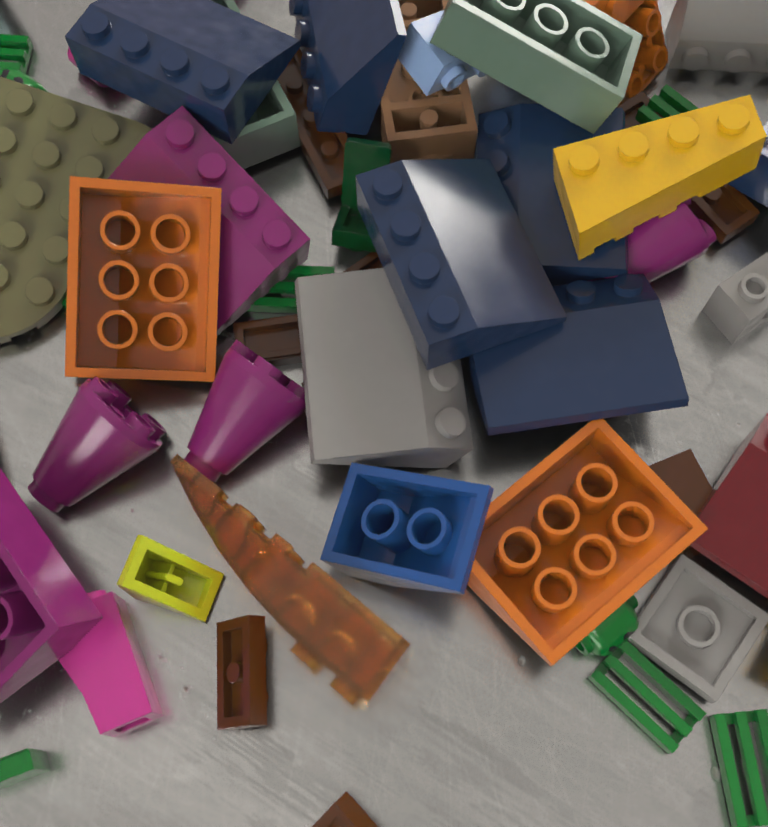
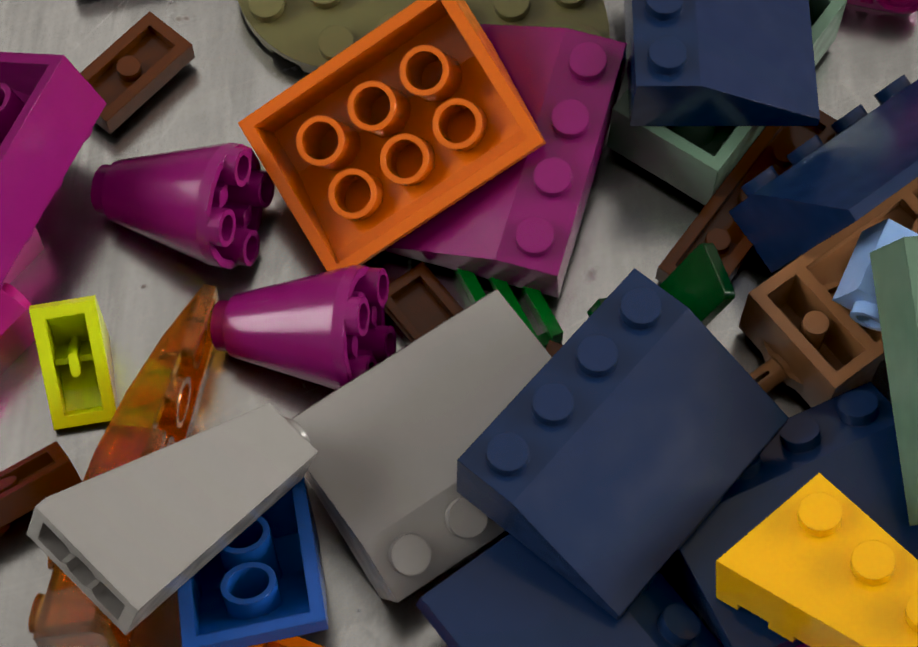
camera: 60 degrees right, 5 degrees down
none -> light grey slope [26,403,318,635]

